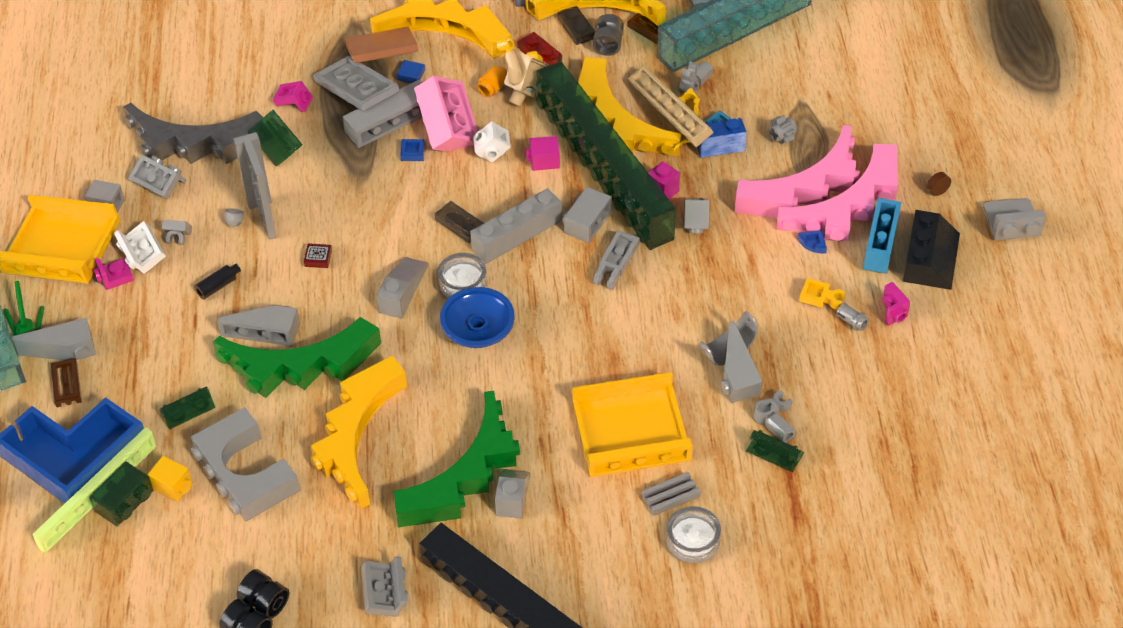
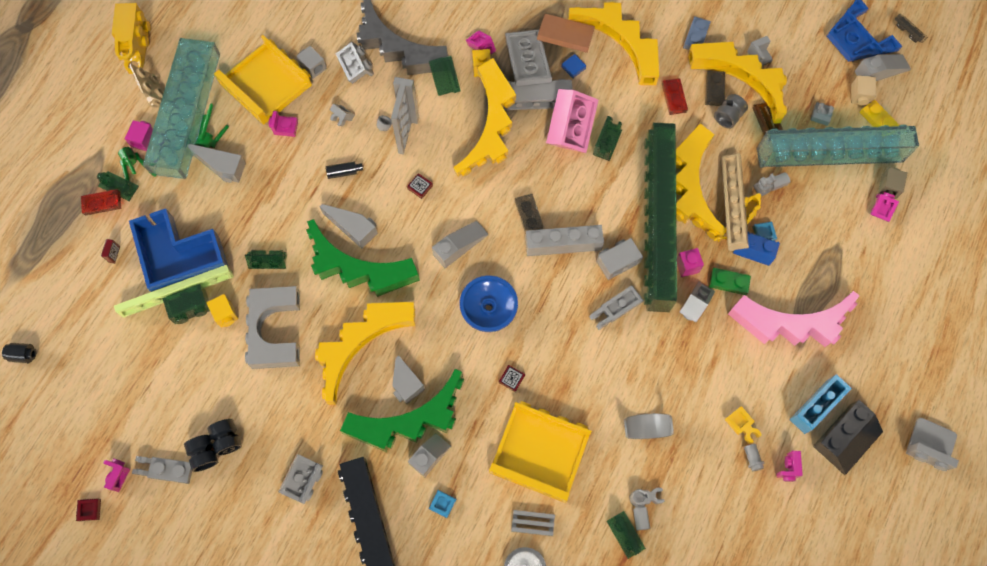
camera: 30 degrees right, 20 degrees up
reddish brown tile [51,358,82,407] -> none
white bracket [114,221,166,274] -> none
blue tile [400,139,425,161] -> none
clear piece [438,253,487,299] -> none
white brick [473,121,511,163] -> none
light orange brick [477,65,507,98] -> none
tan torso [497,38,554,106] -> none
dark pink brick [526,136,560,171] -> none
light grey slope [721,321,763,403] -> none
light grey gear [768,115,797,145] -> none
bright pink arch [777,144,898,241] -> none
blue tile [798,230,827,254] -> none
reddish brown tile [927,172,951,196] -> none
none -> light grey slope [392,356,425,404]
none -> dark azure tile [429,490,457,518]
none -> yellow arch [453,58,516,177]
none -> yellow brick [472,49,491,77]
none -> tile [499,365,525,393]
none -> clear green hinge [593,116,622,161]
none -> green plate [709,267,751,296]
none -> dark pink bracket [870,192,899,222]
none -> dark tan brick [878,167,908,199]

